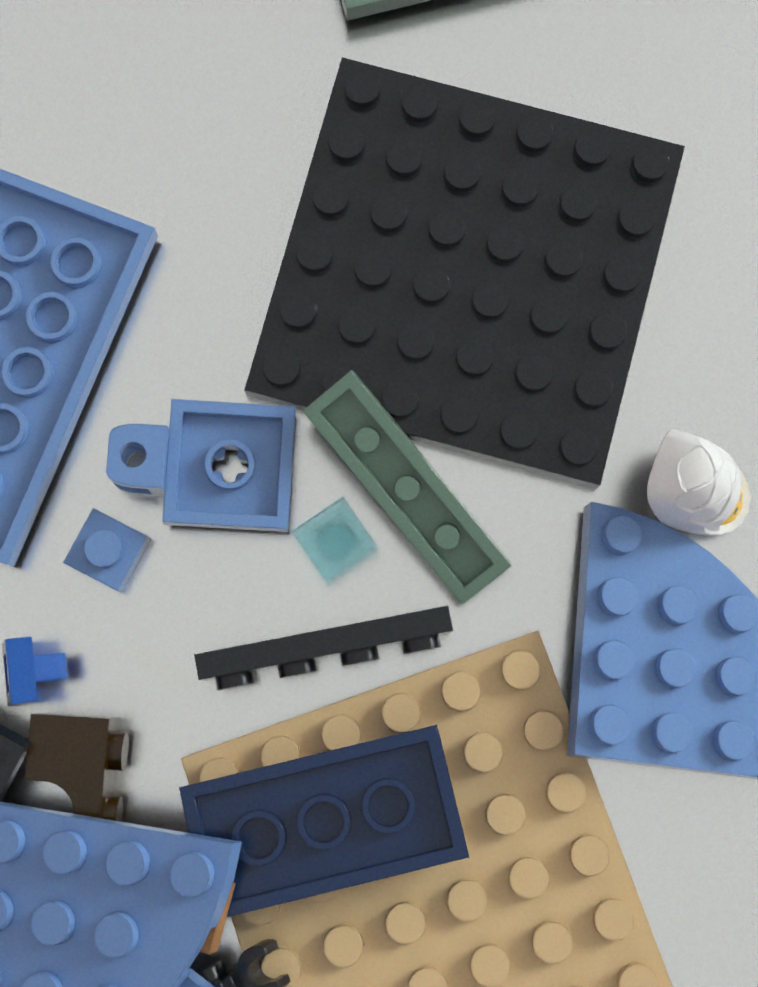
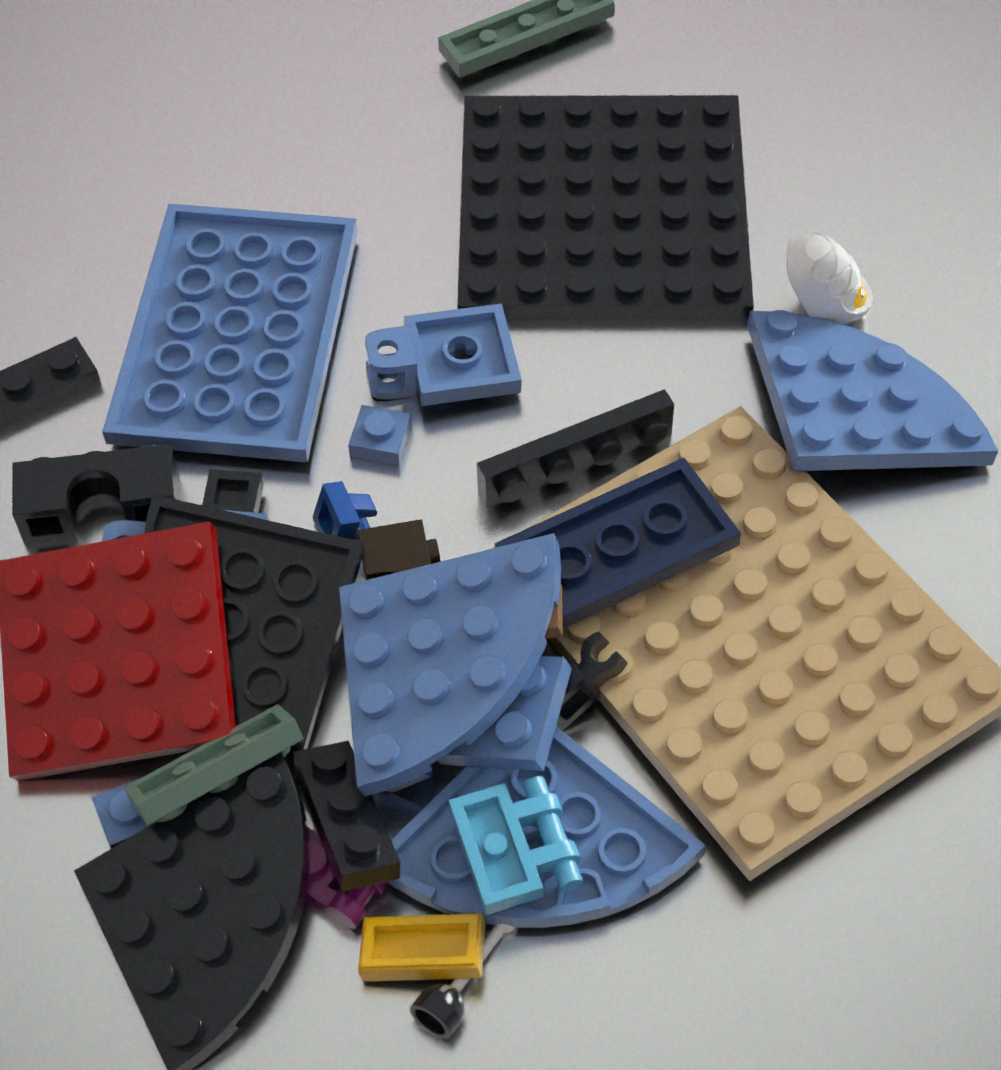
camera: 10 degrees left, 25 degrees down
clear light blue plate [291,497,378,585] -> none
sand green plate [303,370,511,605] -> none

